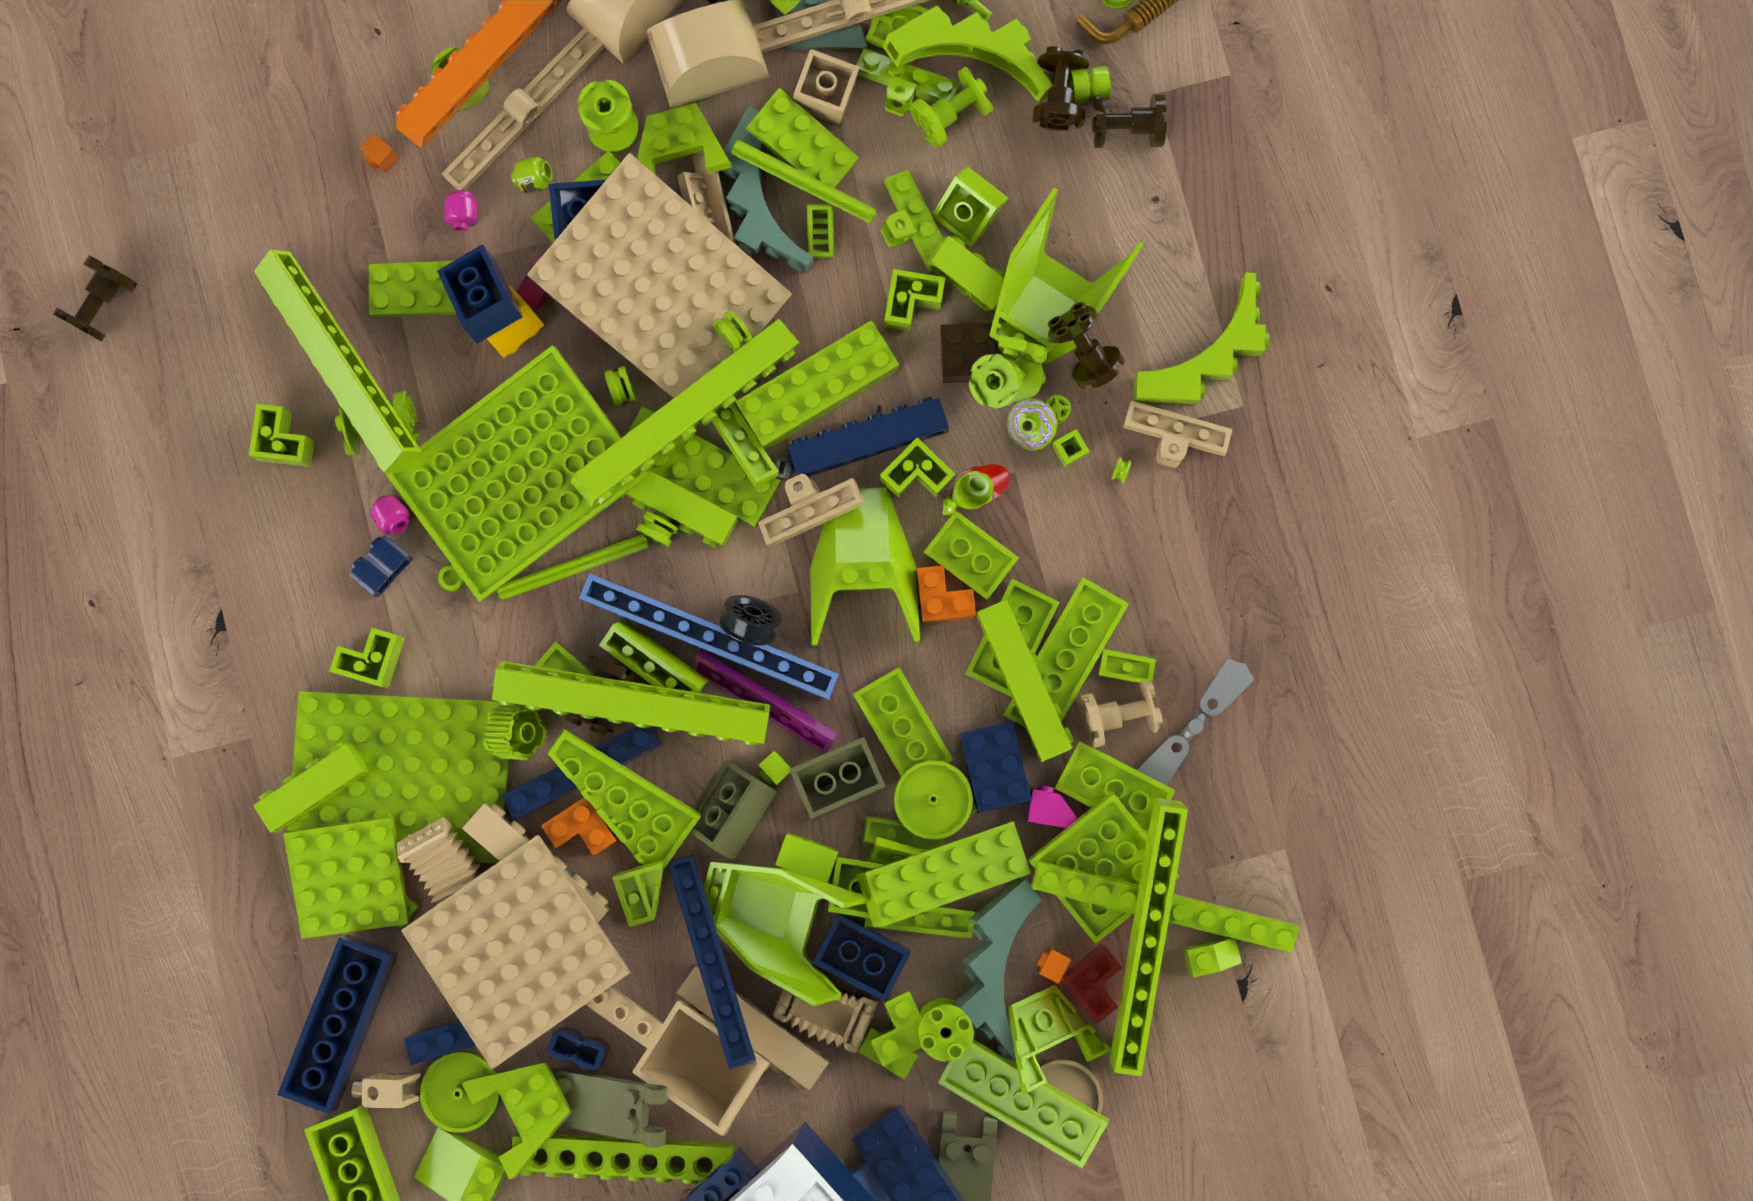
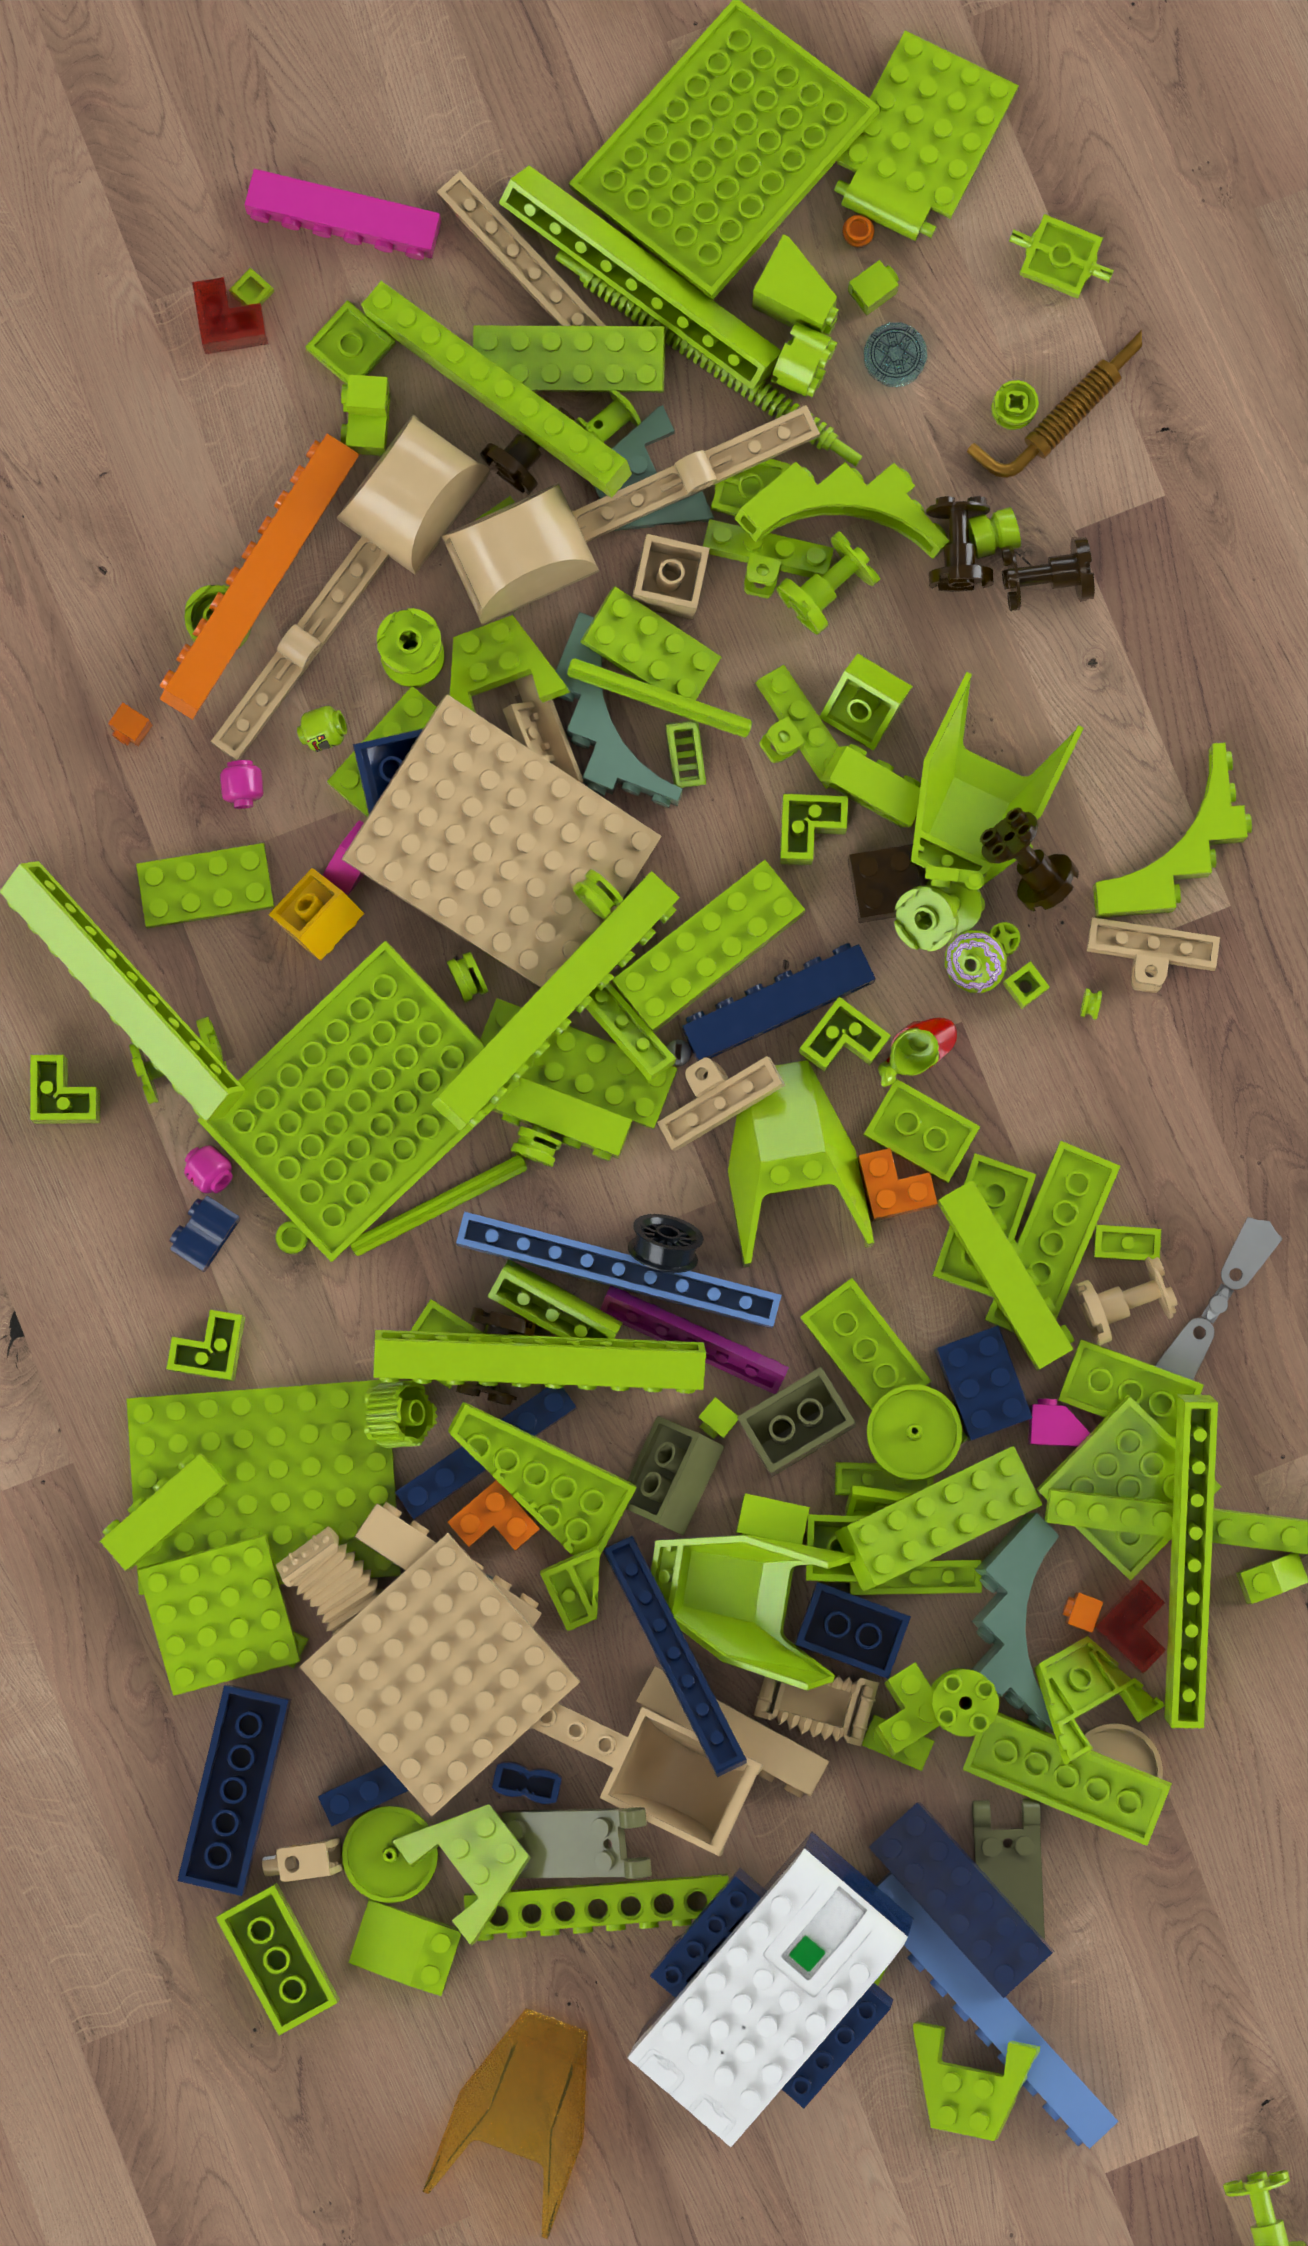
camera: 10 degrees left, 0 degrees up
dark blue brick [437,244,523,344] -> none

